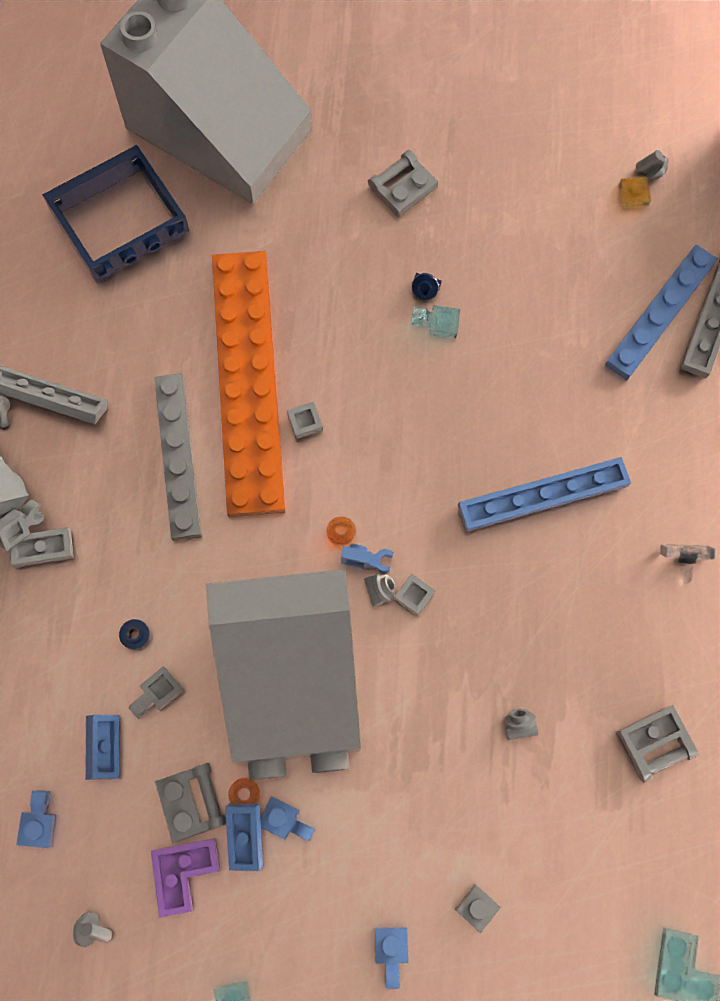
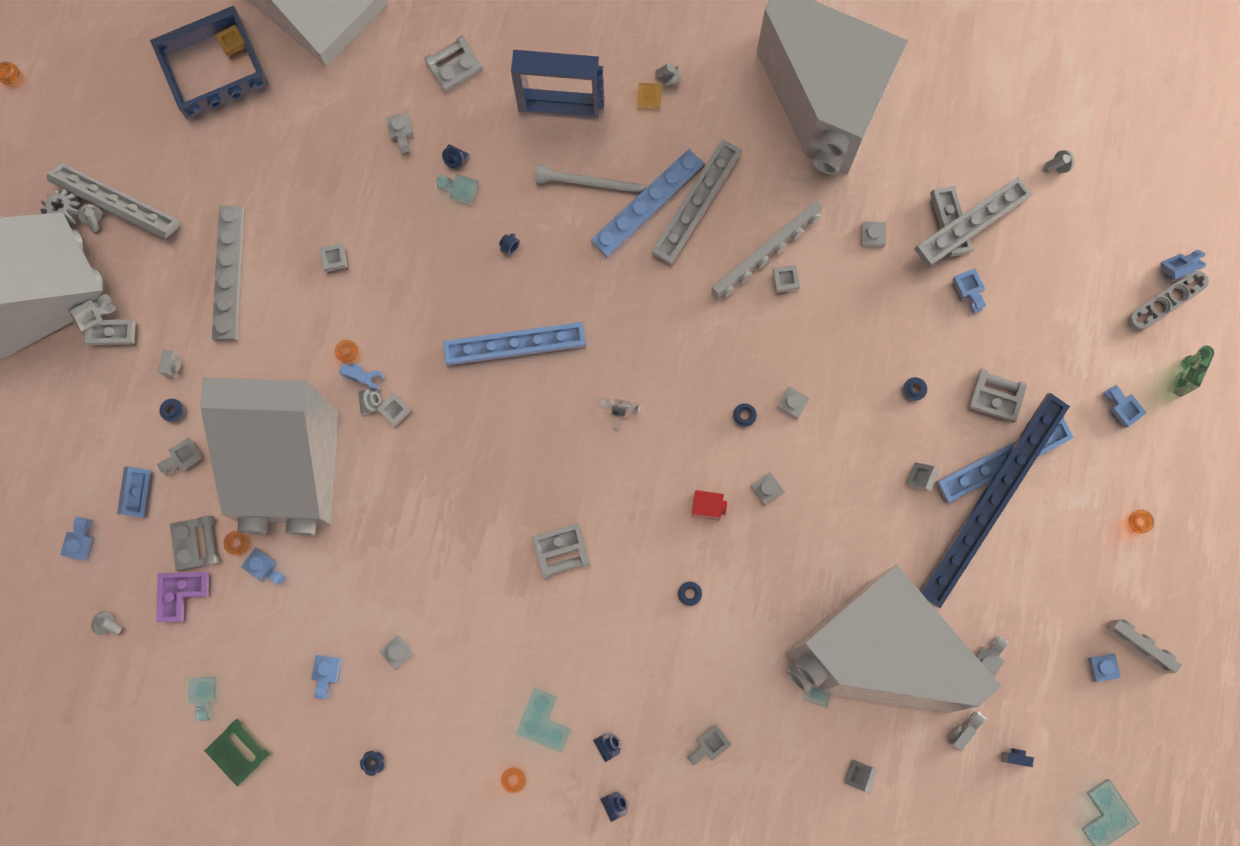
camera: 15 degrees right, 5 degrees up
orange plate [212,251,285,517] -> none
medium blue plate [225,803,263,871] -> none
light grey plate [505,708,538,741] -> none
none -> light grey plate [158,349,181,379]
none -> pearl gold plate [215,25,246,57]
none -> light grey plate [386,112,414,154]
none -> dark blue plate [499,233,520,255]
none -> dark blue window [511,49,605,118]
none -> light grey piece [535,164,645,193]

